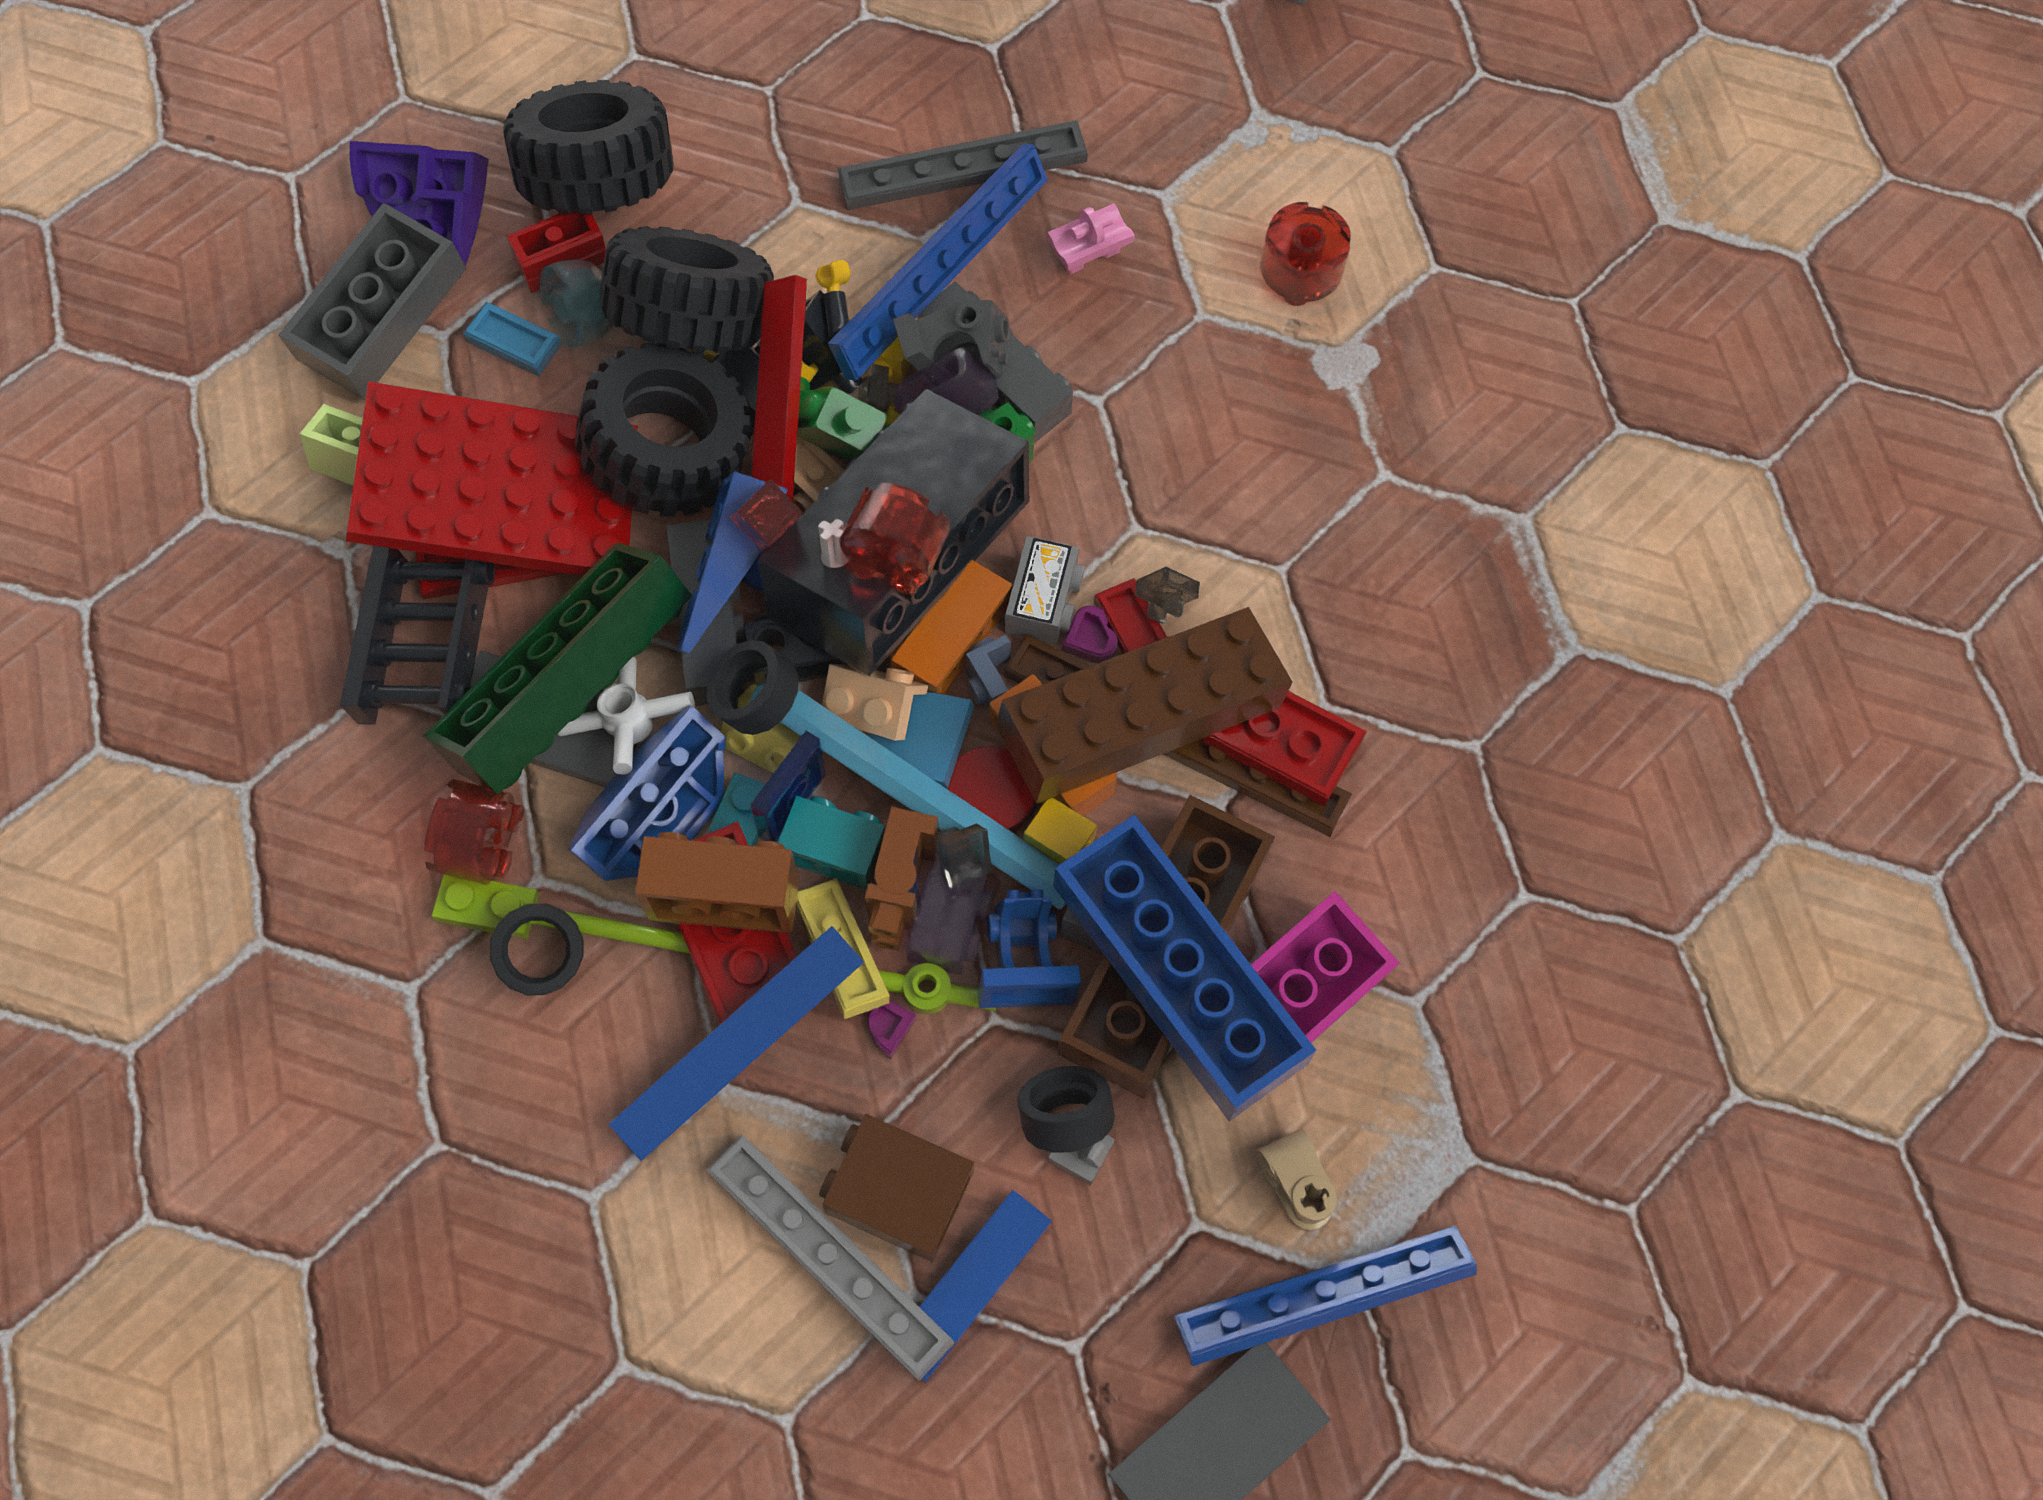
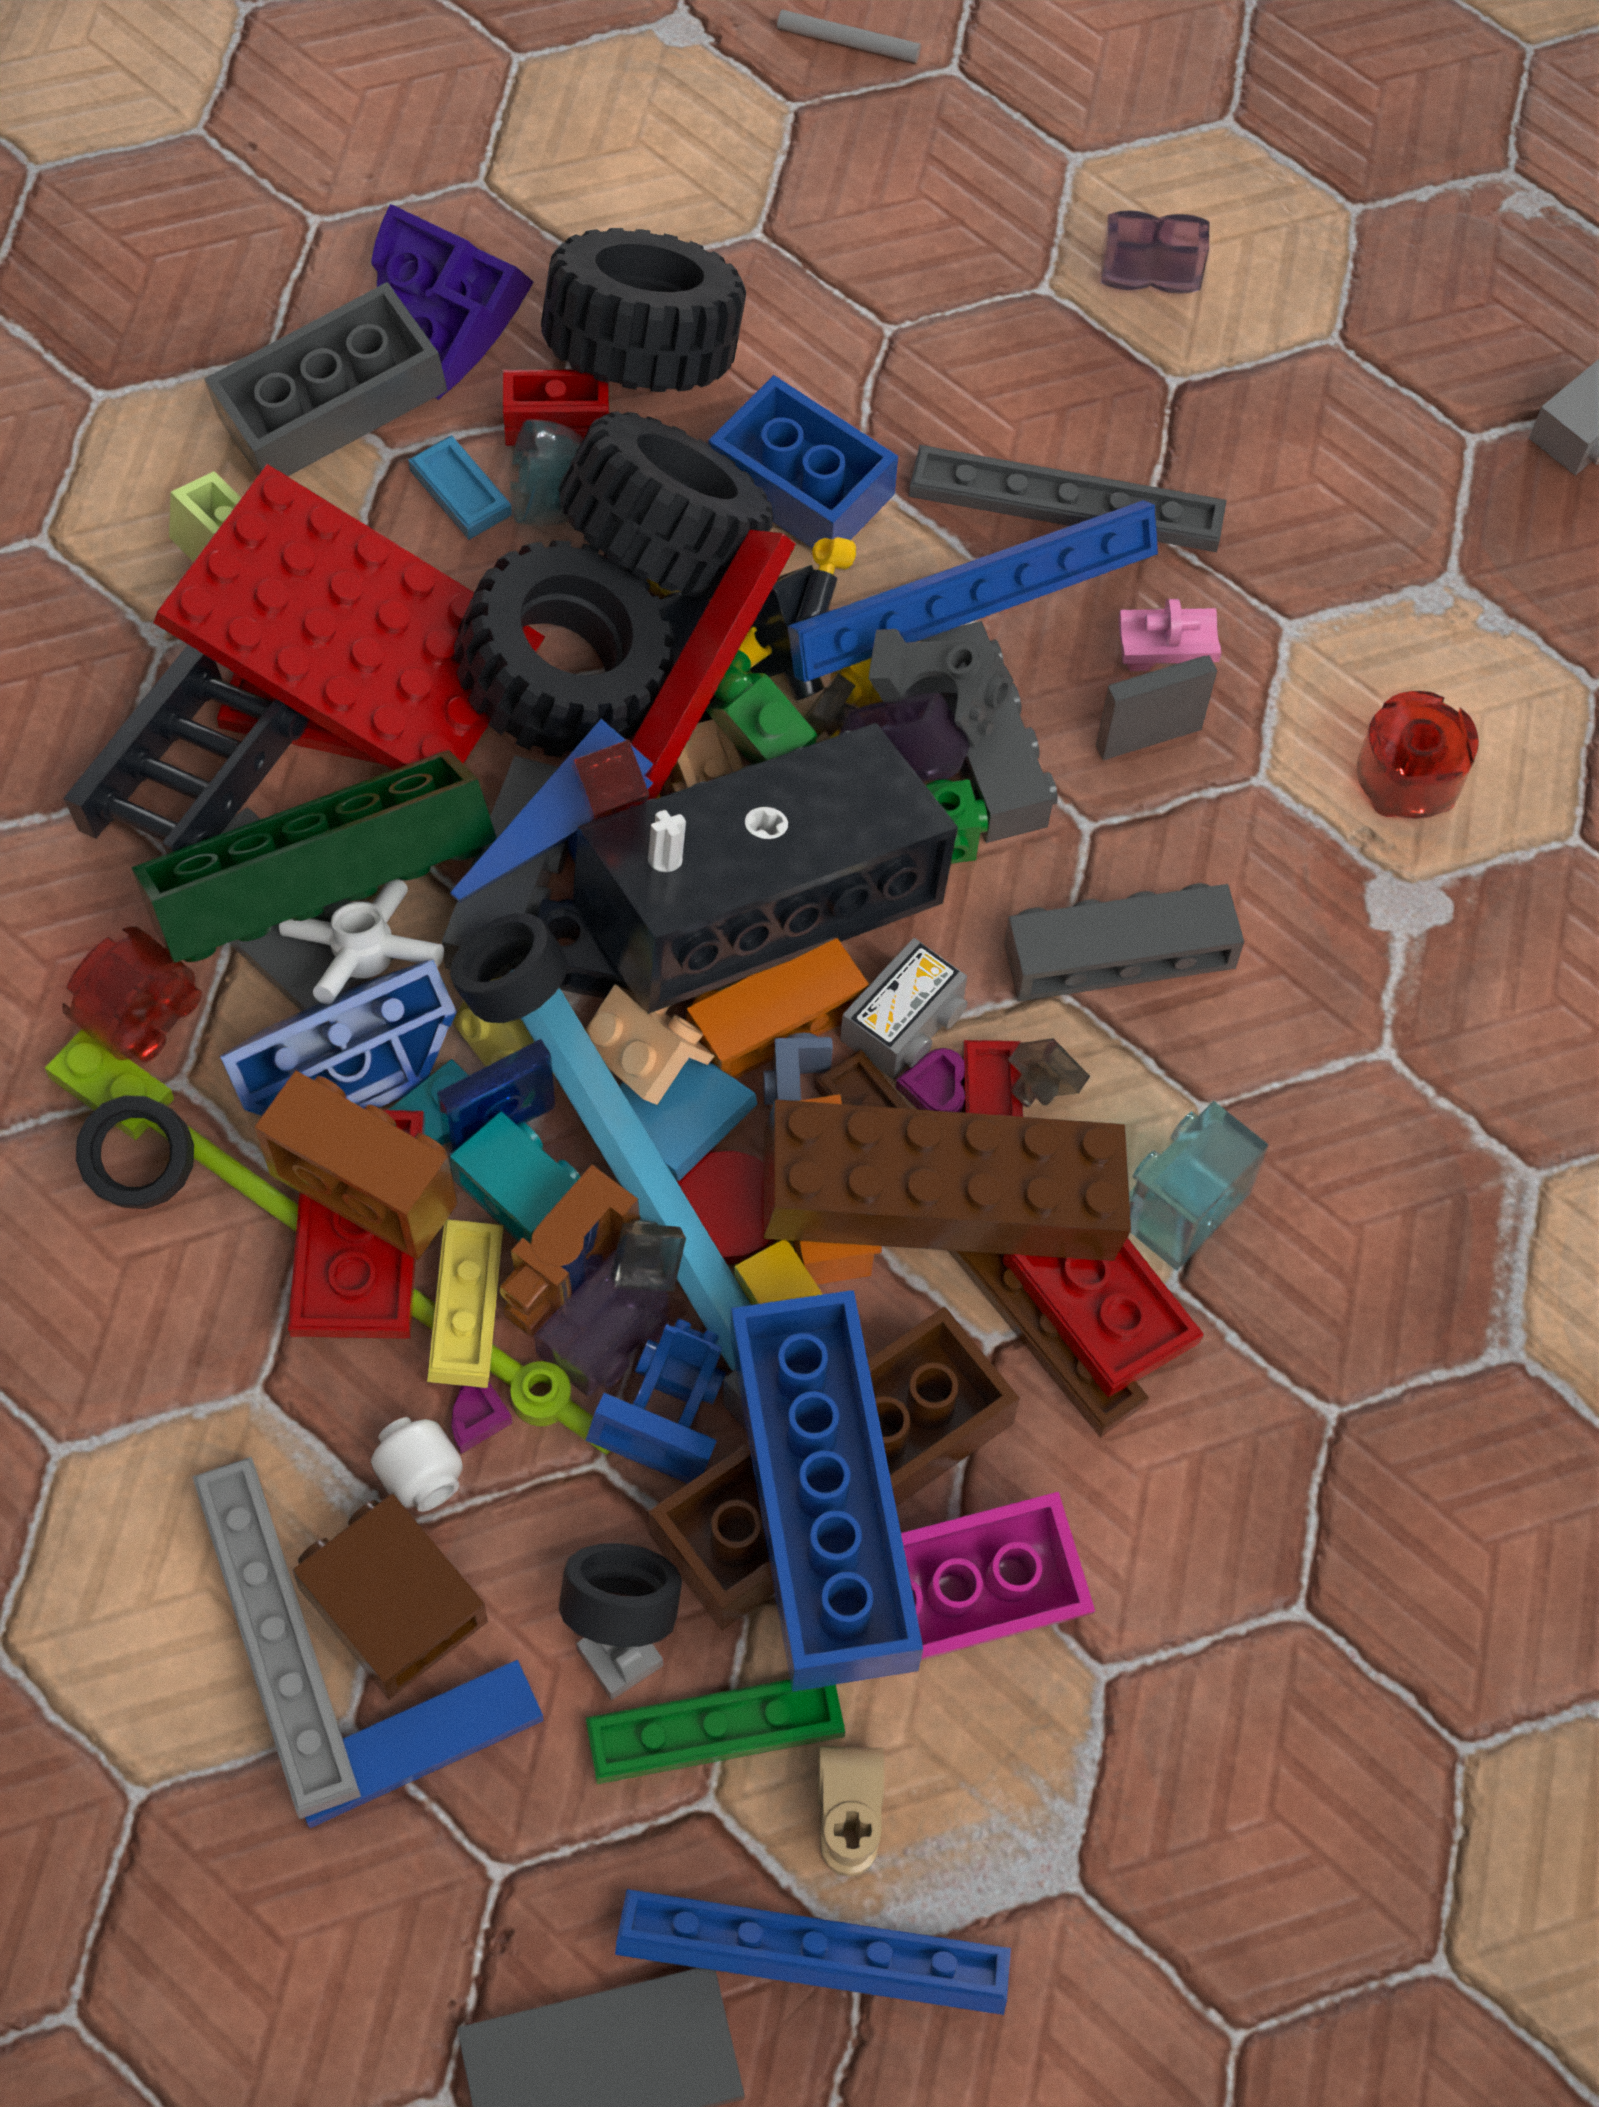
camera: 25 degrees right, 5 degrees down
blue tile [609,926,864,1161] -> none
clear red brick [839,483,950,594] -> none
none -> white head [371,1417,463,1512]
none -> green tile [586,1679,846,1785]
none -> blue brick [708,375,898,549]
none -> dark grey brick [1004,883,1244,1002]
none -> dark grey tile [1096,655,1217,761]
none -> clear light blue brick [1129,1101,1269,1271]

